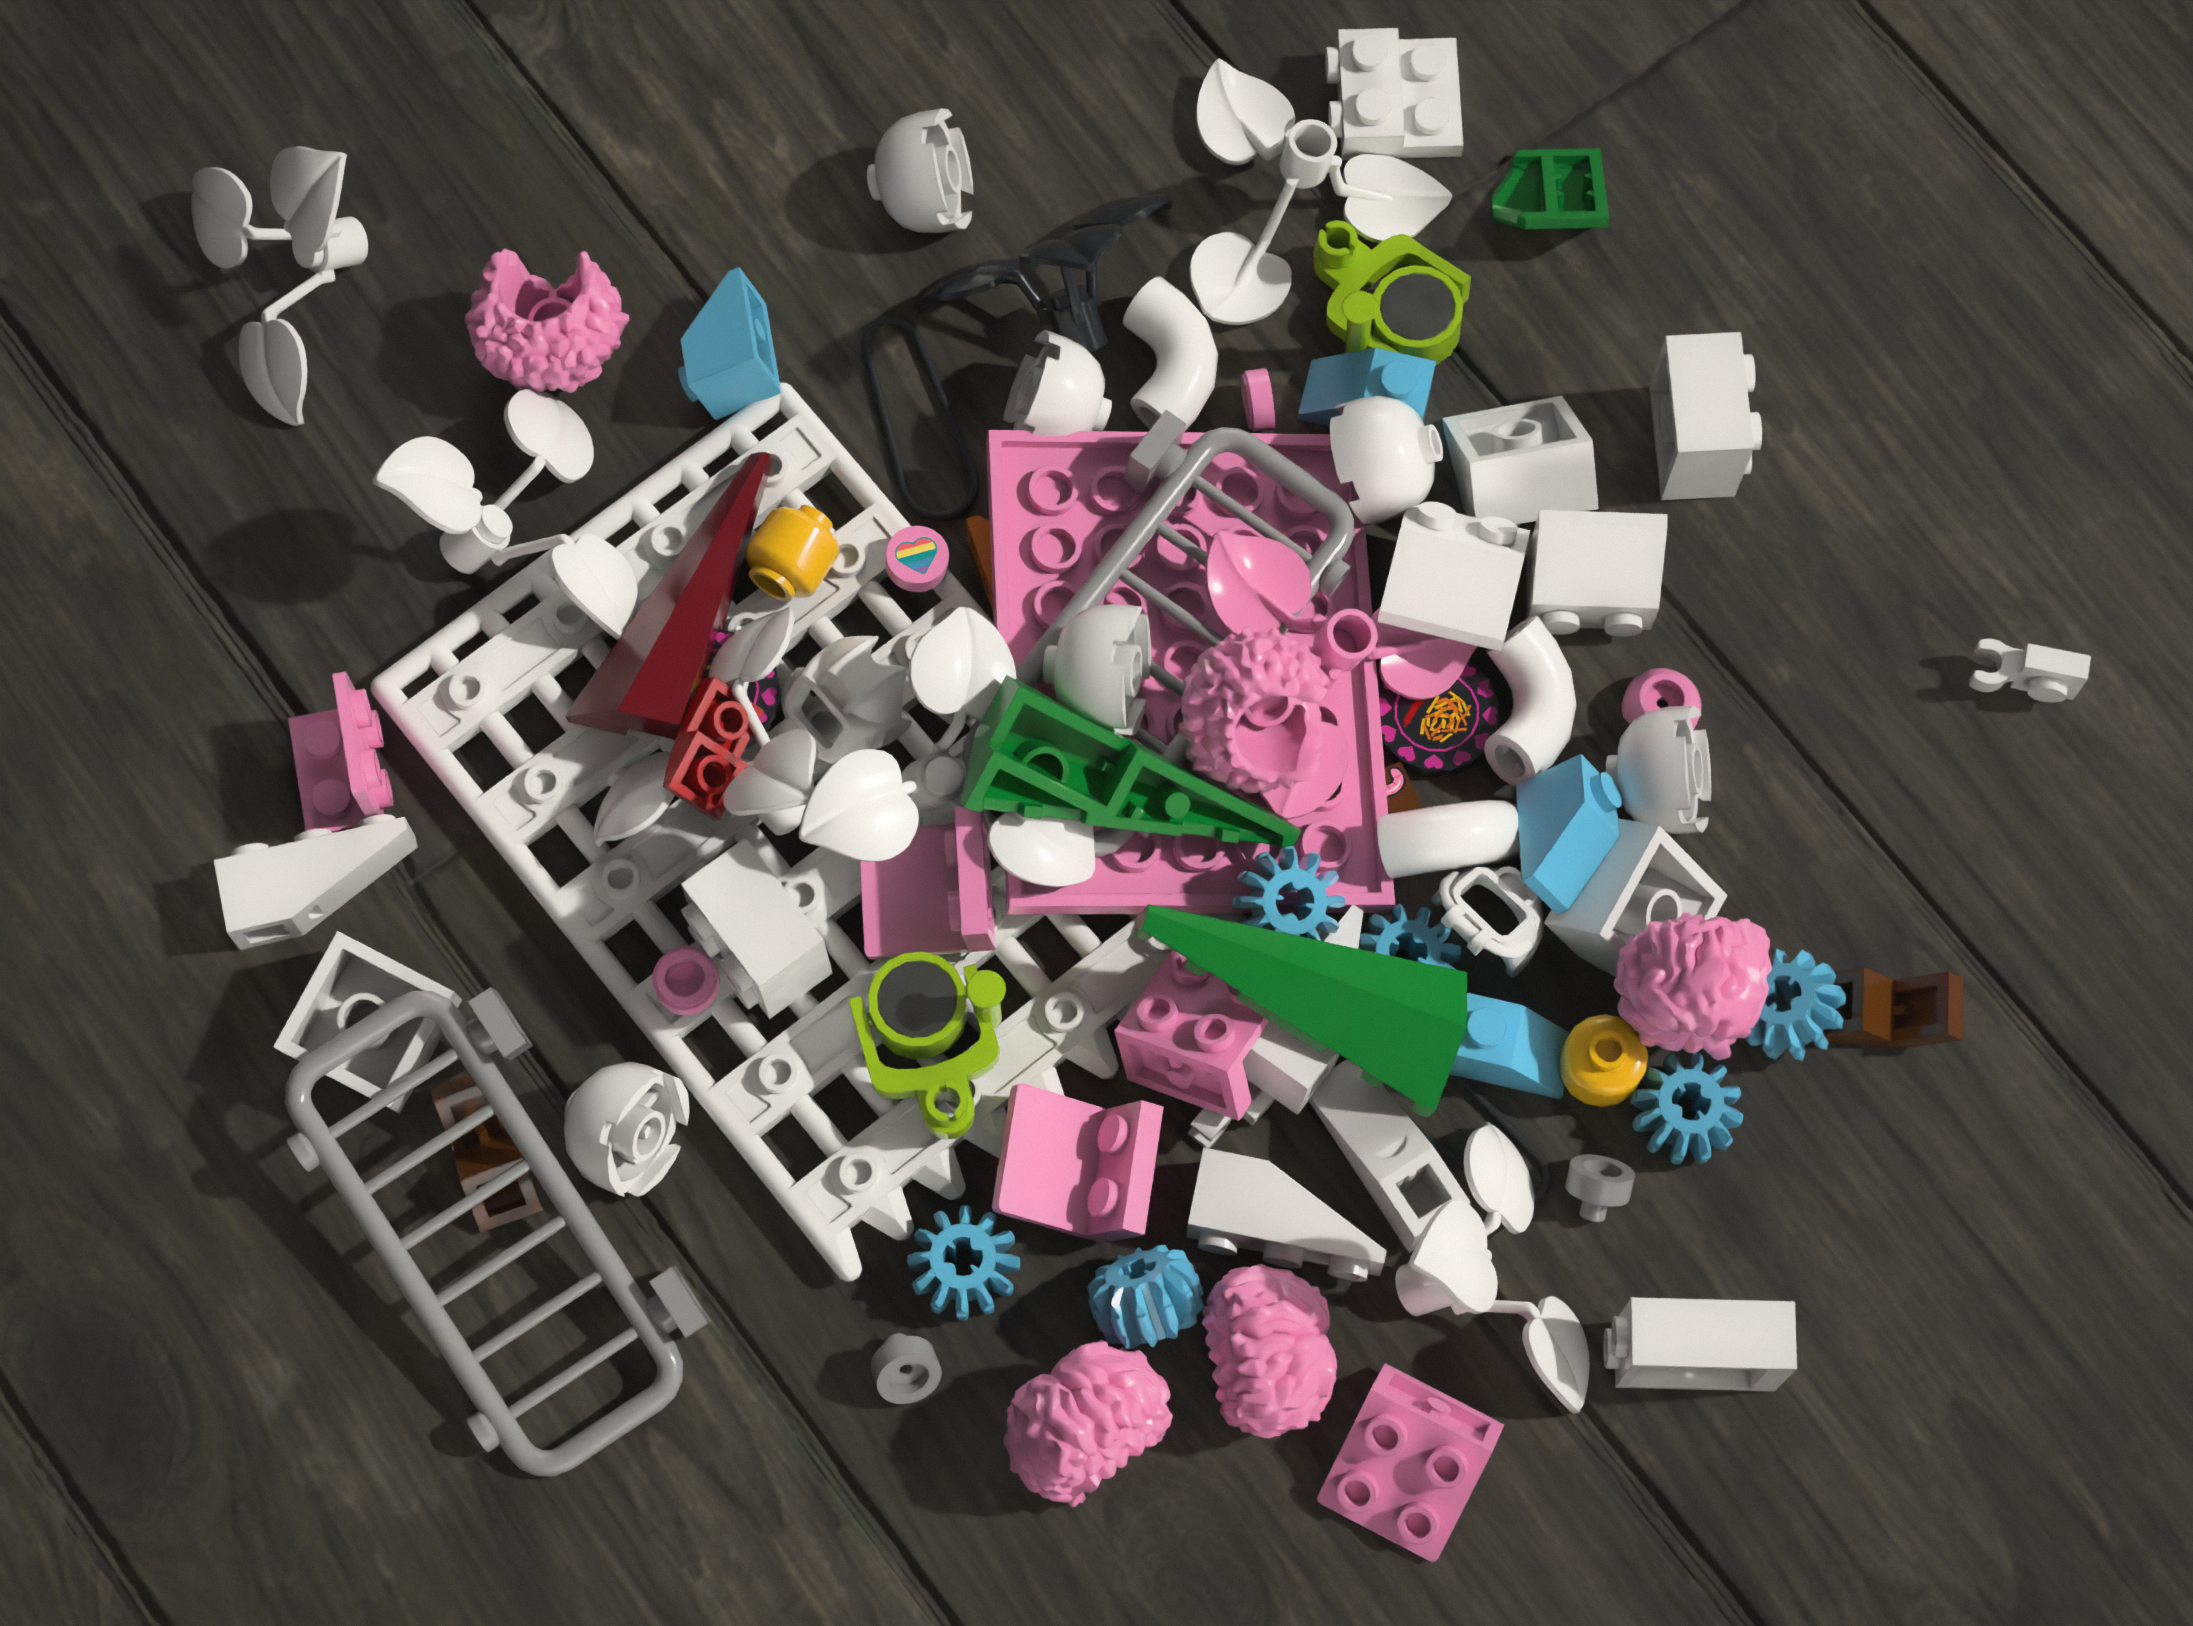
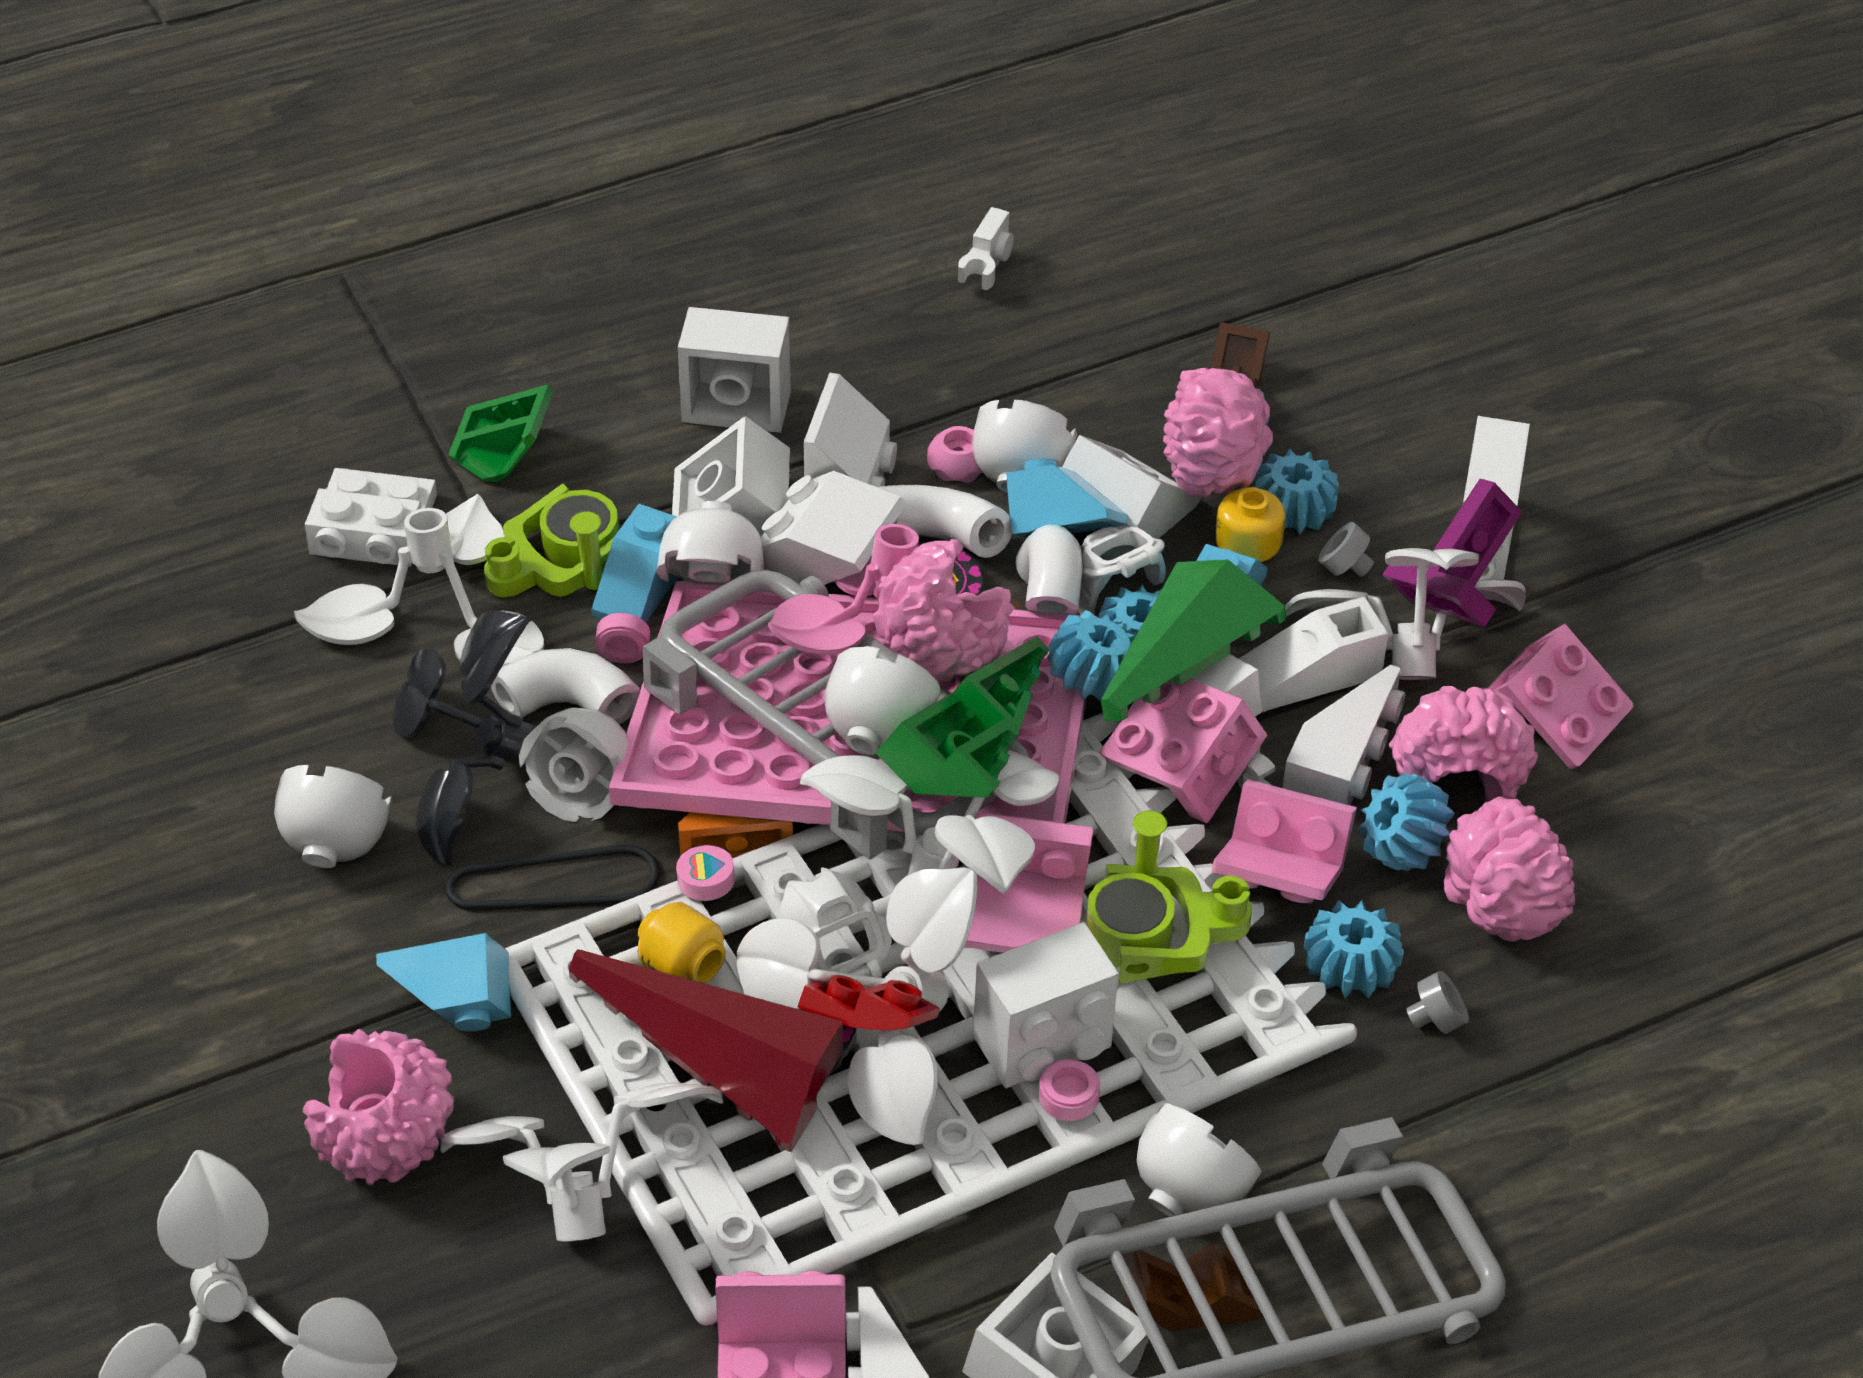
camera: 80 degrees left, 25 degrees down
none -> magenta bracket [1383,478,1522,627]

